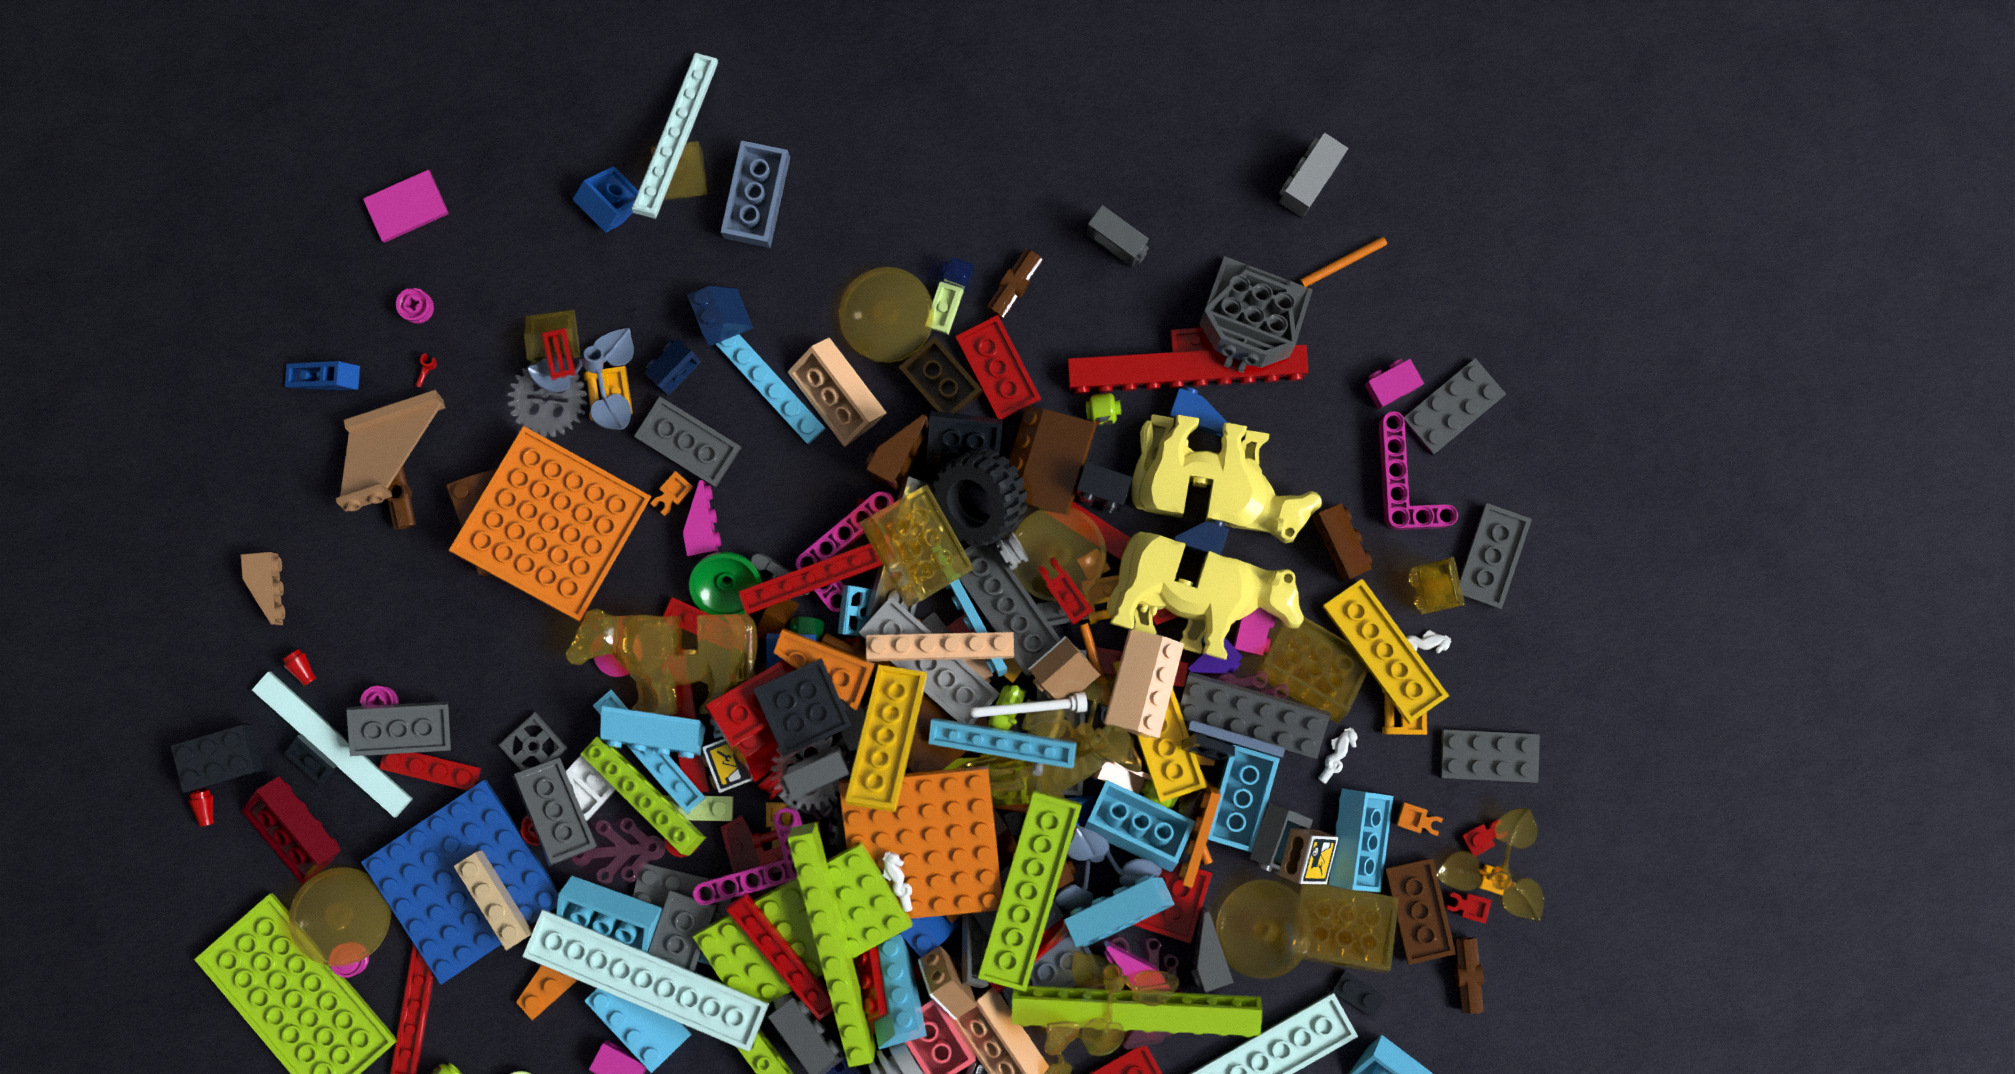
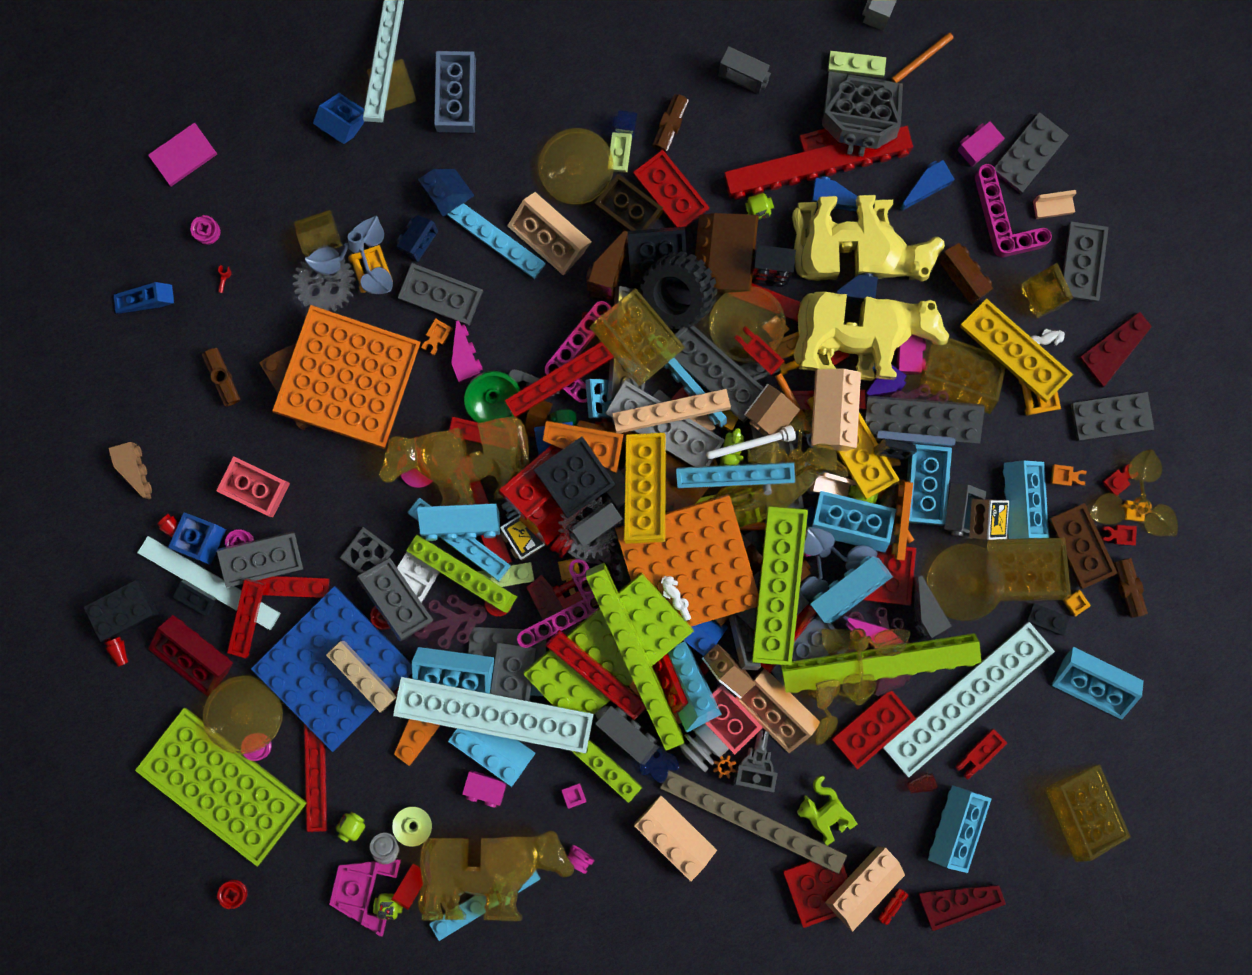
camera: 10 degrees left, 0 degrees up
medium nougat piece [336,390,445,512] -> none
red tile [541,328,576,381] -> none
light grey wheel [995,532,1029,570] -> none
white animal [1318,727,1357,784] -> none
none -> blue slope [168,512,226,565]
none -> coral brick [216,456,290,517]
none -> red plate [227,578,265,658]
none -> yellowish green plate [828,51,886,78]
none -> blue slope [900,160,955,211]
none -> light nougat panel [1033,190,1076,219]
none -> light orange tile [1063,590,1091,617]
none -> dark red wing [1079,312,1152,388]

